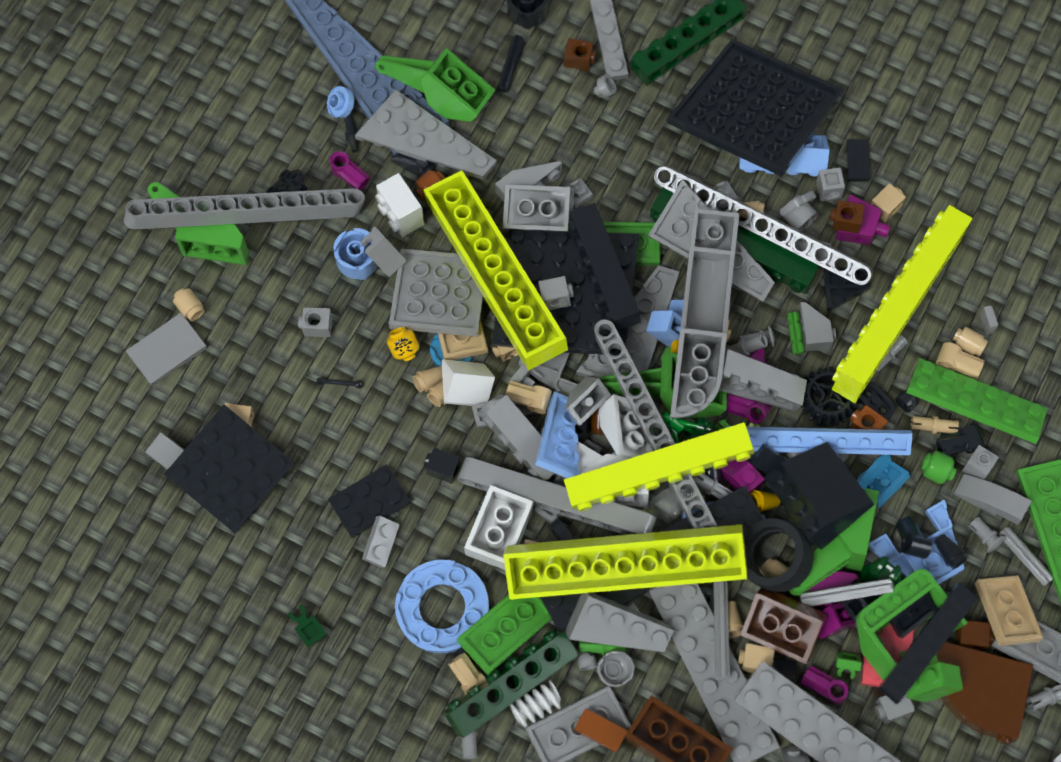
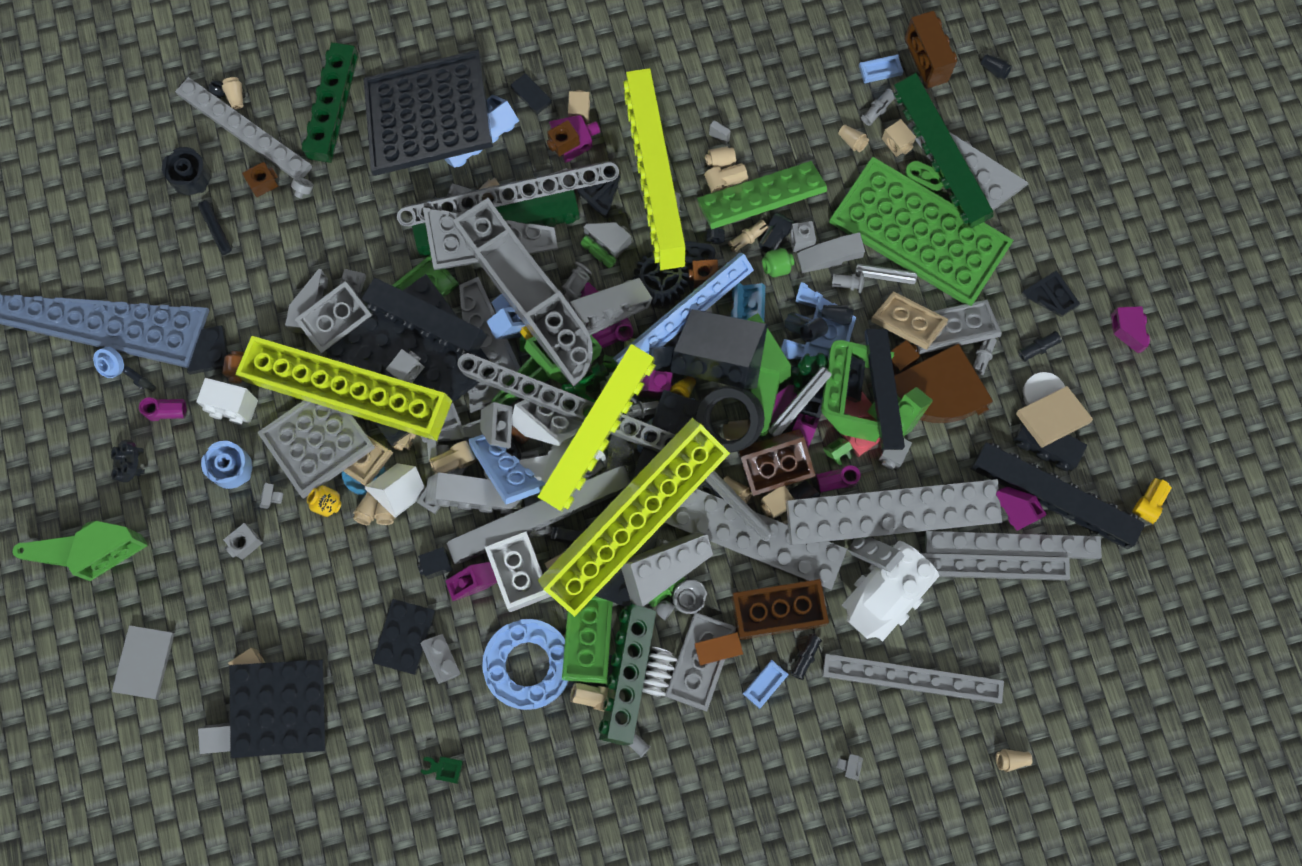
camera: 45 degrees left, 5 degrees up
light grey beam [124,188,365,229] -> none
tan brick [173,288,205,321] -> none
black hinge [316,377,363,389] -> none
light grey wing [355,90,497,180] -> none
light grey hinge [361,226,407,277] -> none
bright green slope [375,48,495,122] -> none
light grey piece [780,191,819,232] -> none
light grey brick [816,167,845,201] -> none
none -> light grey tile [259,483,283,509]
none -> magenta slope [446,562,497,601]

